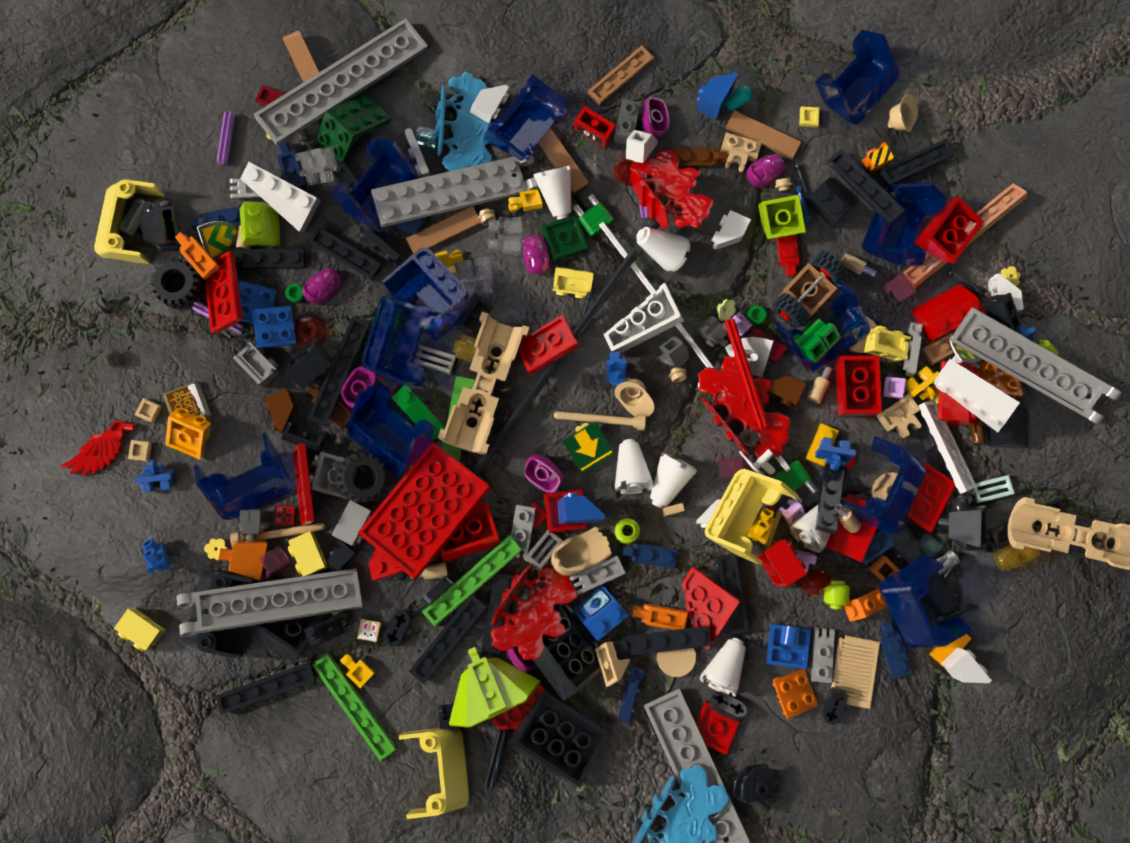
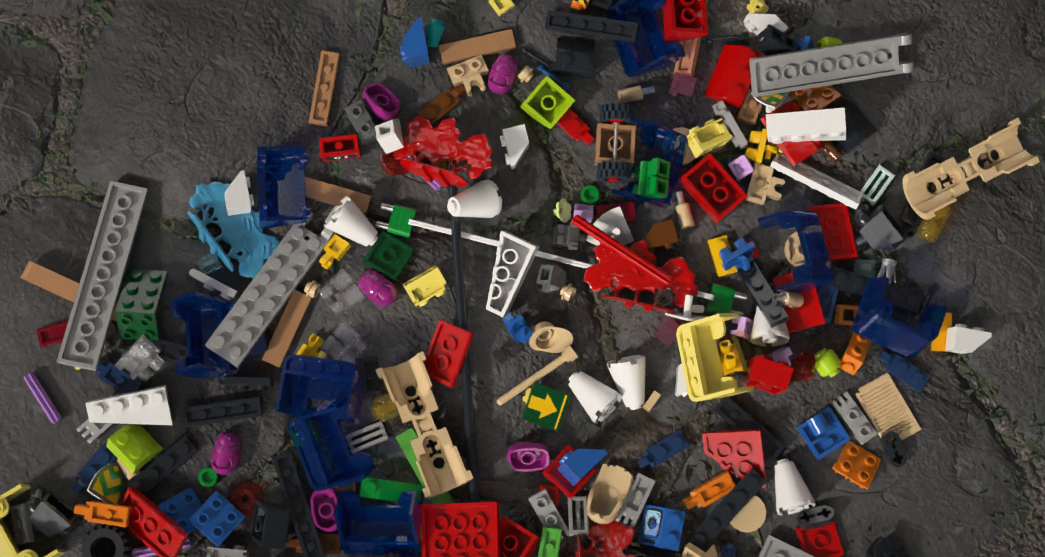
camera: 45 degrees left, 0 degrees up
lime head [614,518,640,544] -> none

